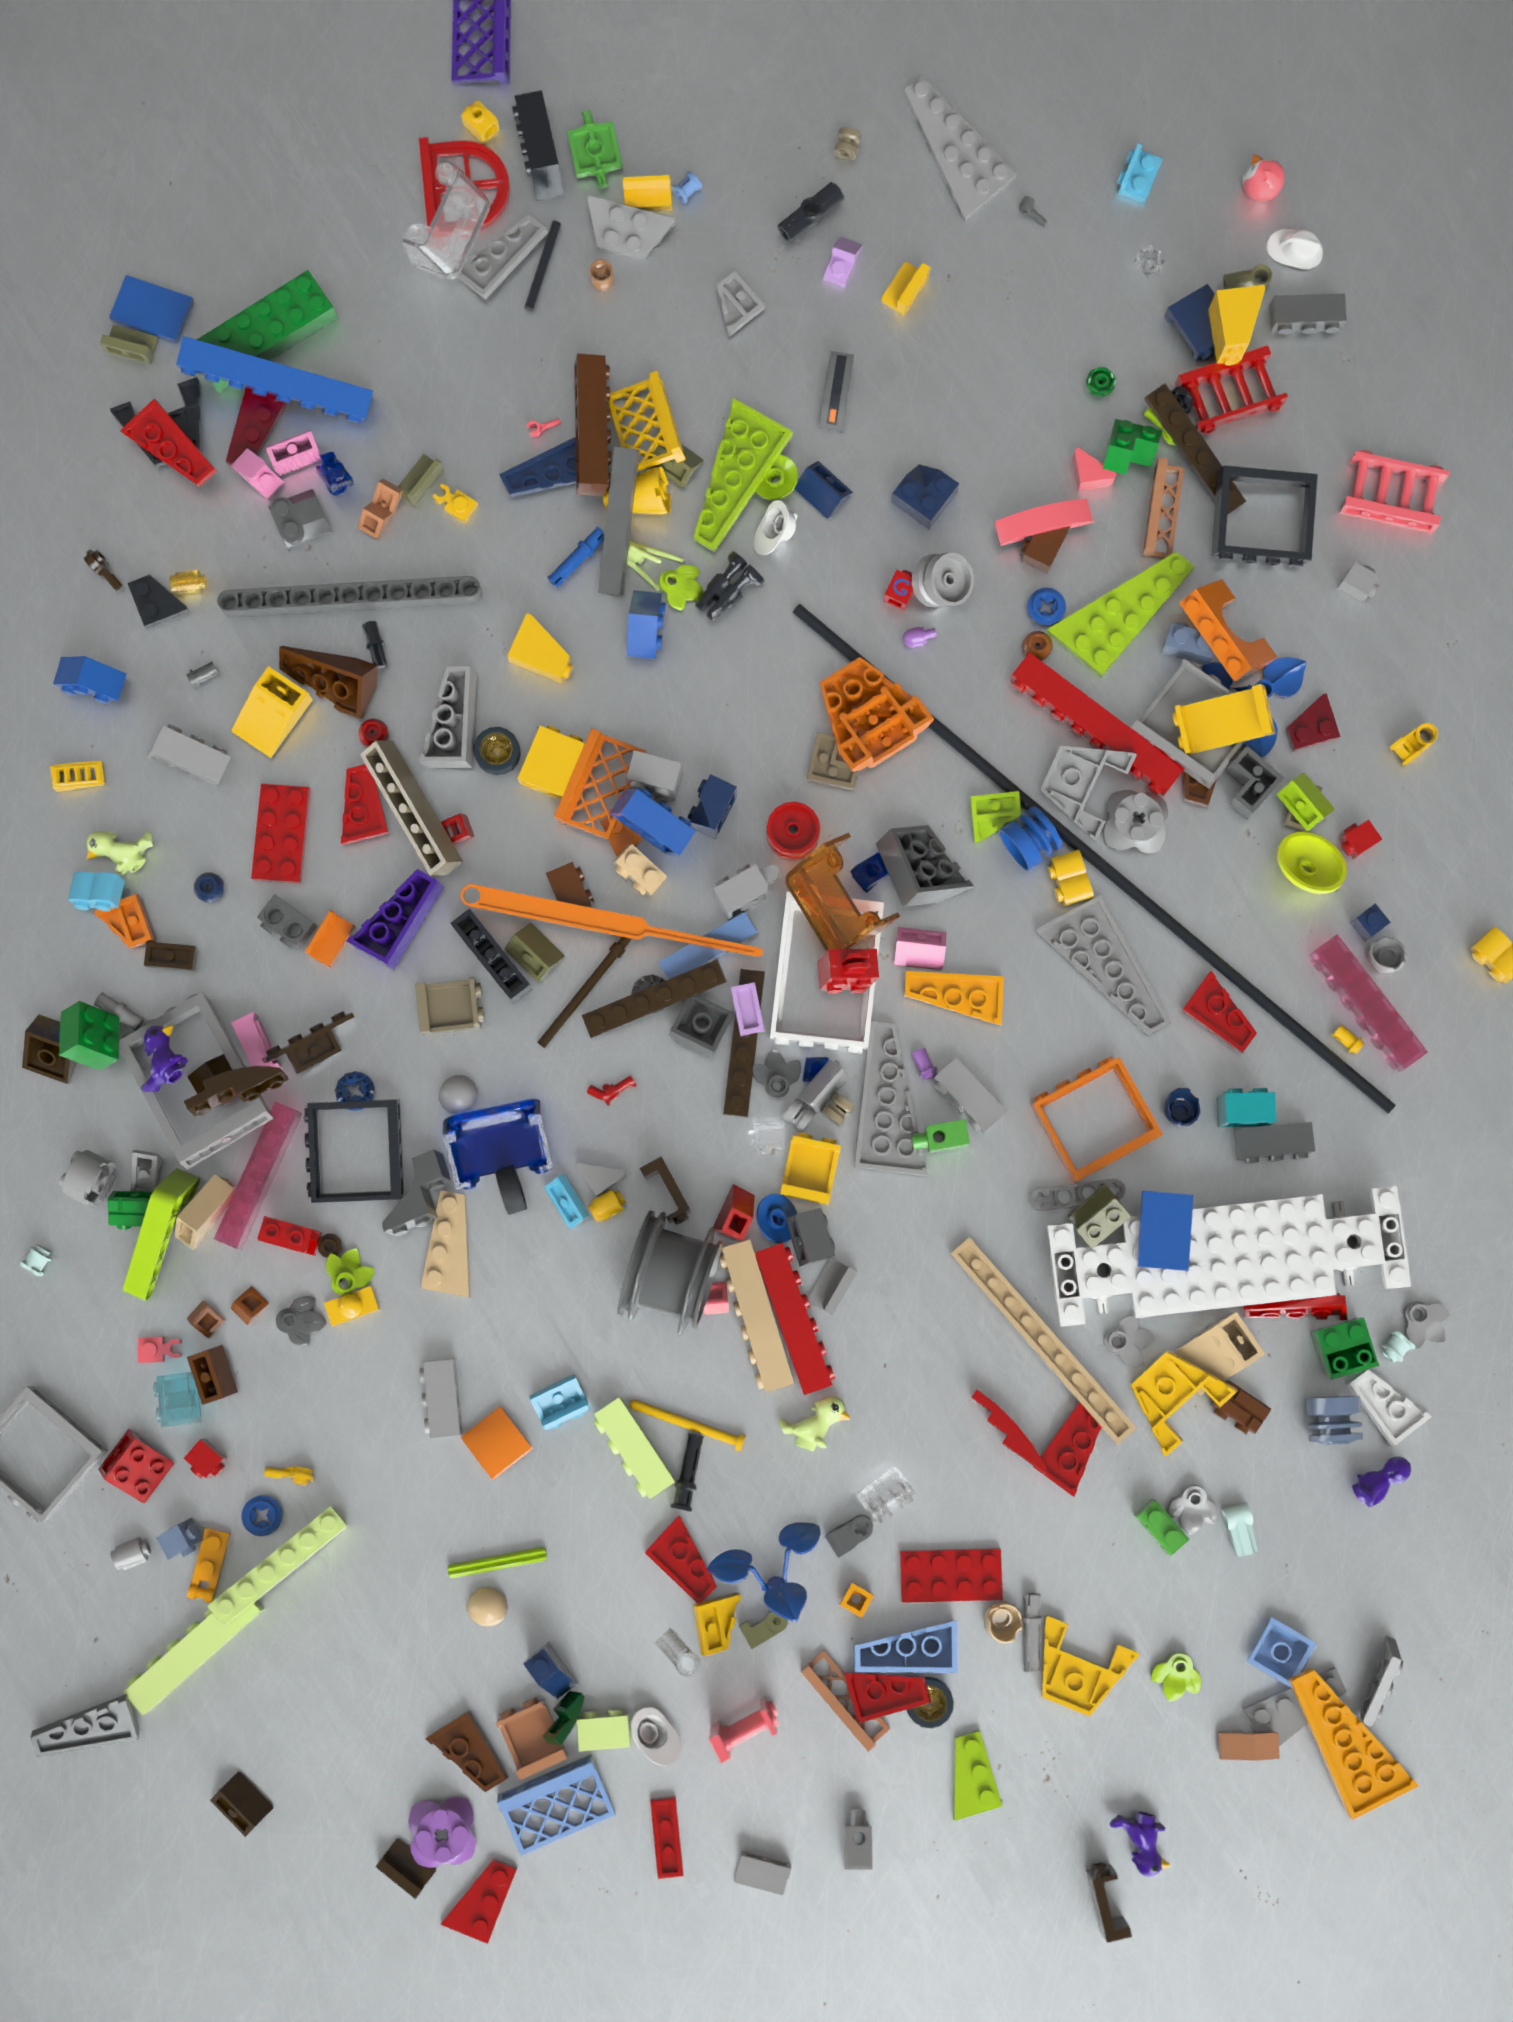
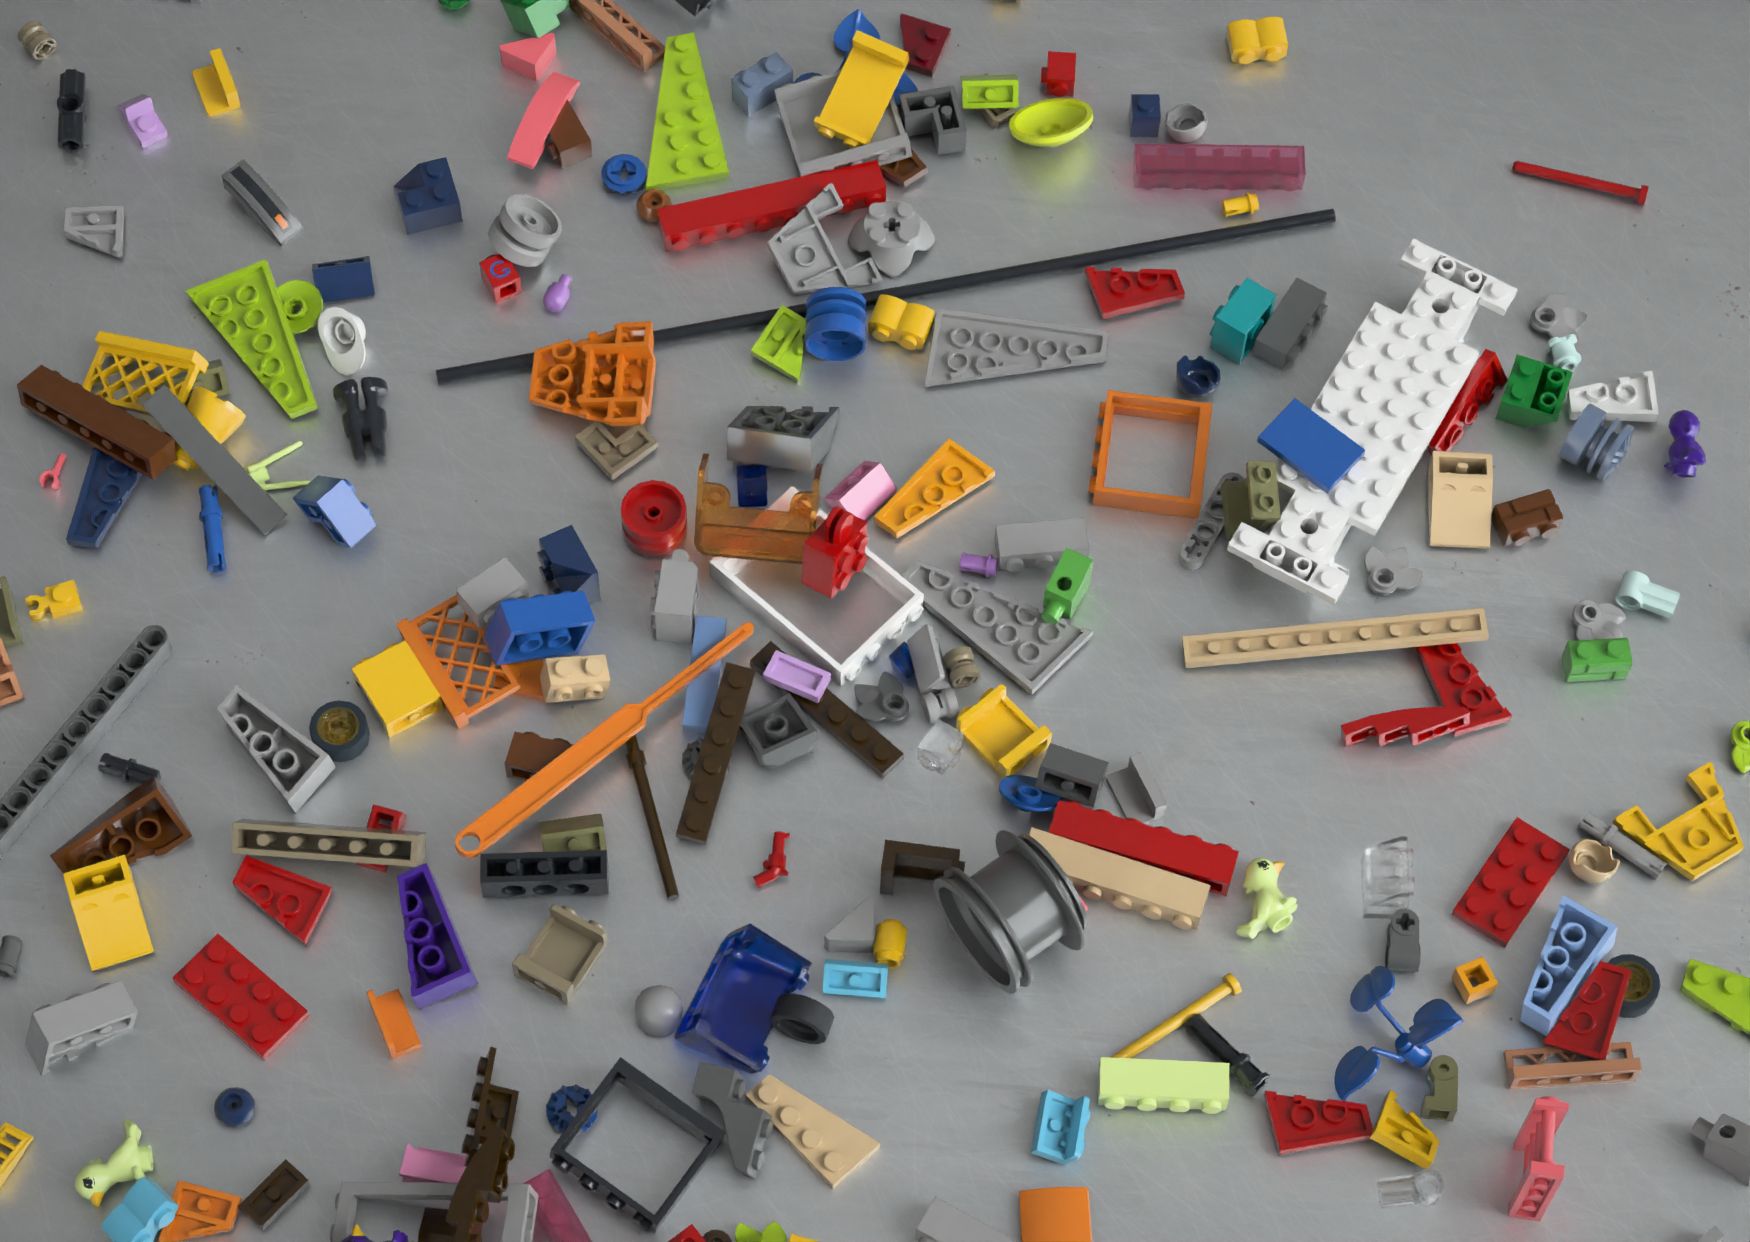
camera: 55 degrees left, 20 degrees down
dark grey brick [257,894,317,949] -> none
red plate [358,718,389,747] -> none
yellow slope [507,613,573,684] -> none
lime plate [658,564,703,611] -> none
red slope [713,1184,755,1241] -> none
yellow wing [1131,1351,1238,1456] -> none
orange arch [1179,579,1277,682] -> none

